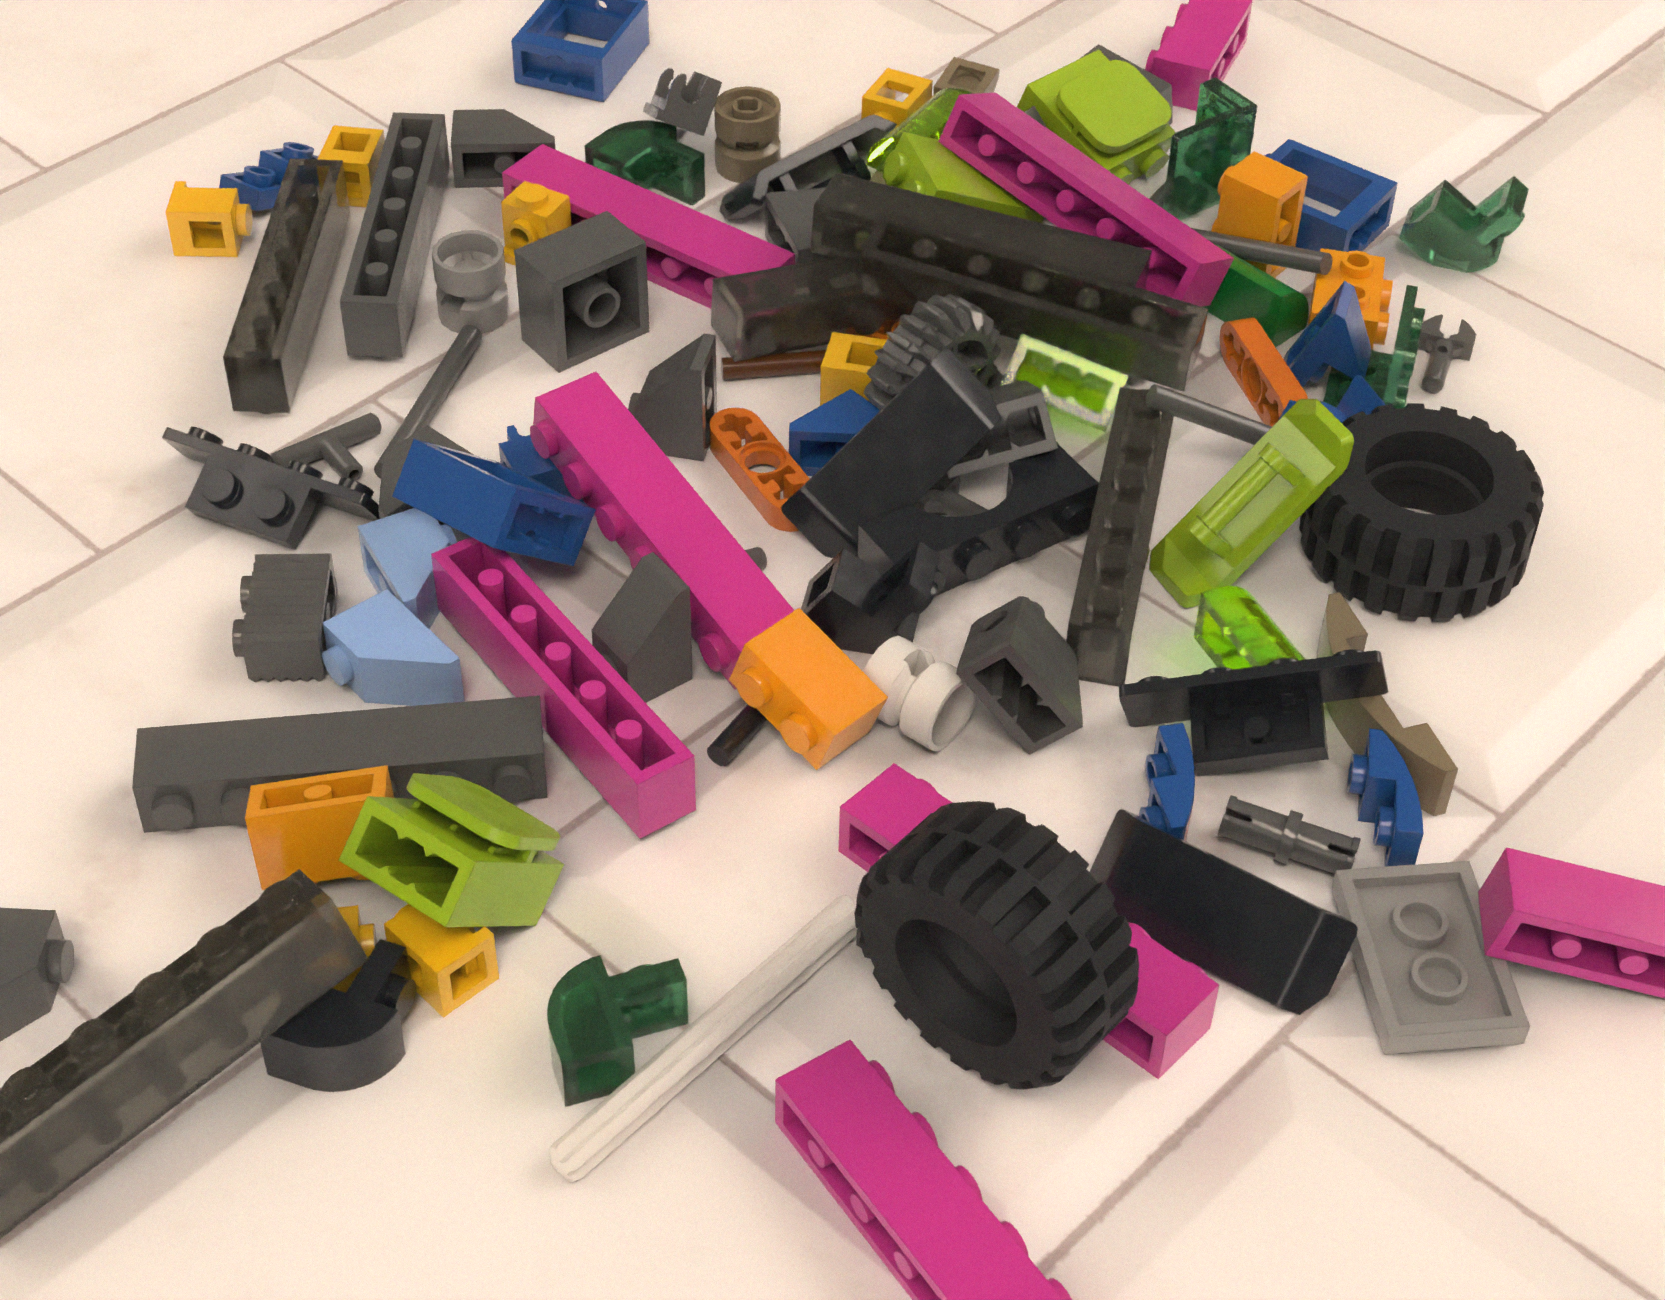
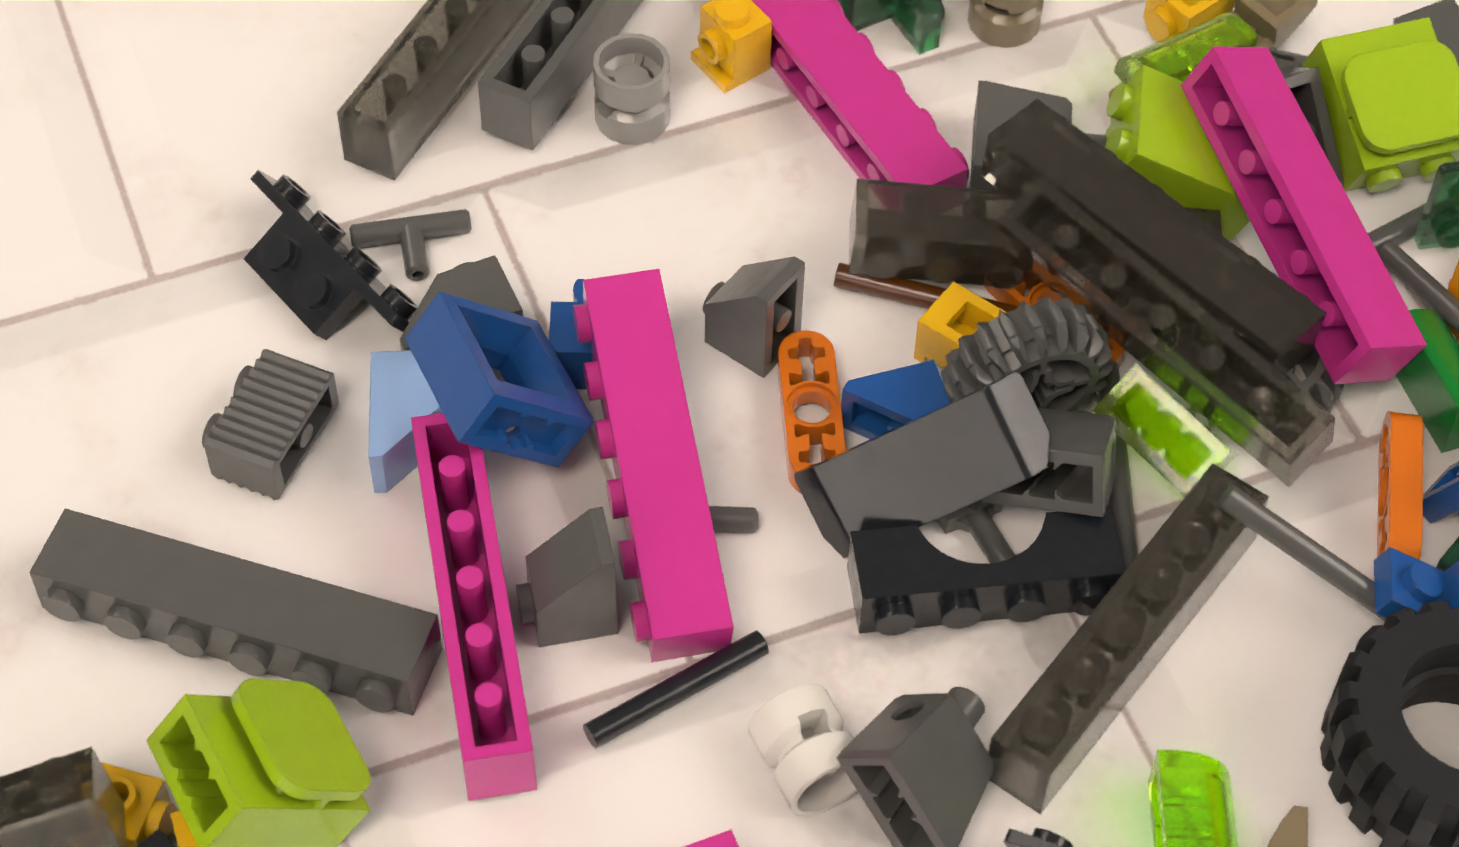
camera: 25 degrees right, 10 degrees up
light orange brick [245,765,394,890] -> none
light blue slope [322,589,465,706] -> none
dark grey bar [374,325,482,479] -> none
dark grey brick [514,211,649,373] -> none
black piece [719,115,899,219] -> none
light orange brick [729,608,888,770] -> none
black brick [801,542,940,654] -> none
lime piece [1149,399,1354,608] -> none

